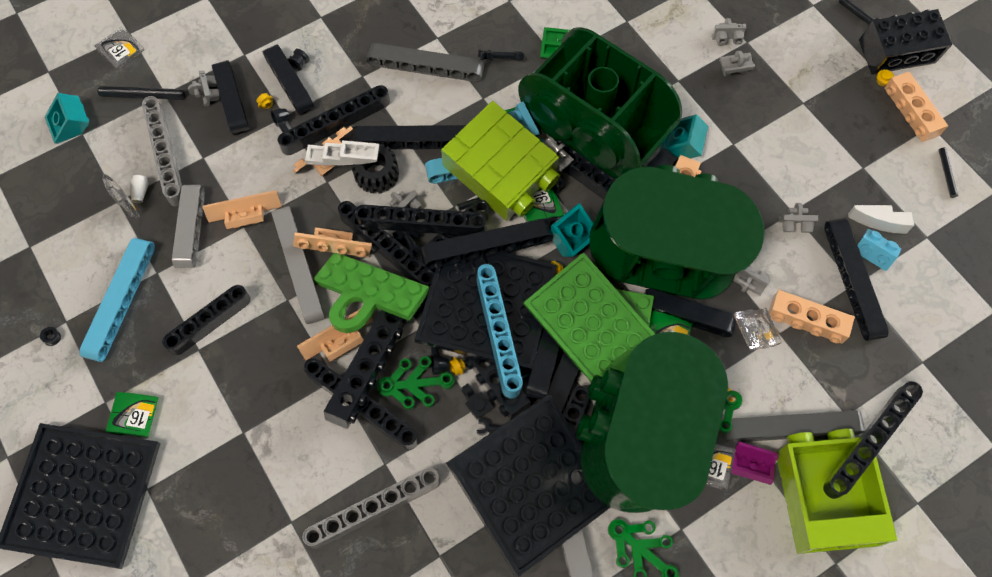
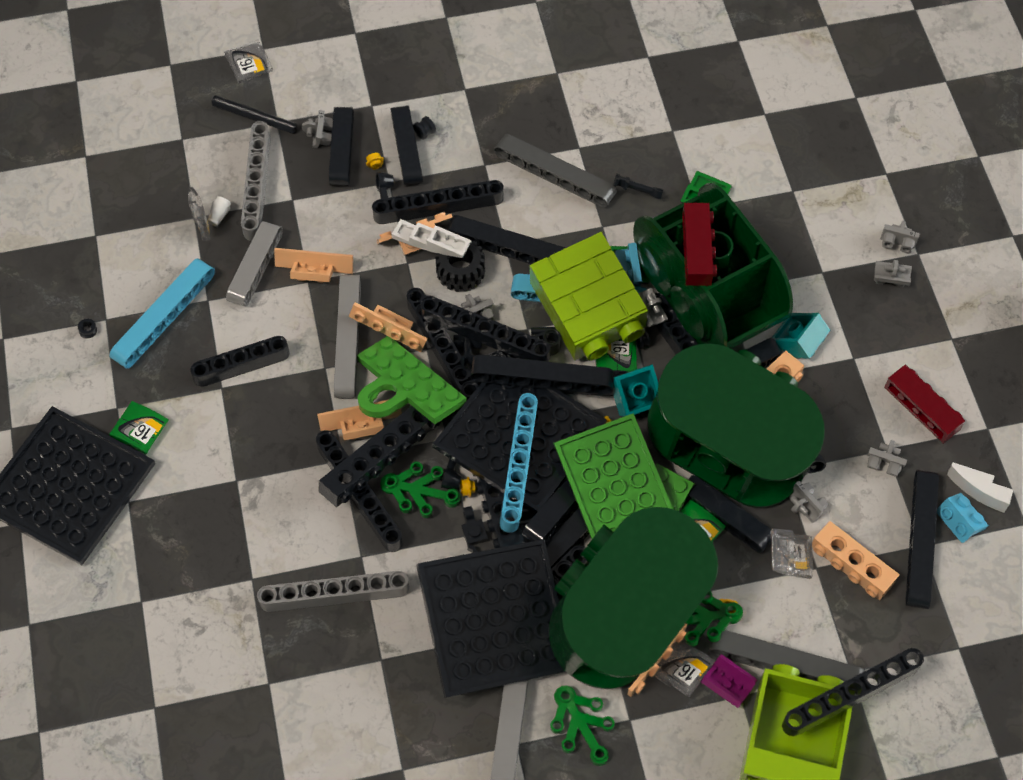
camera: 20 degrees right, 5 degrees down
teal slope [45,93,89,144] -> none
none -> dark red brick [682,203,717,286]
none -> dark red brick [884,364,965,444]

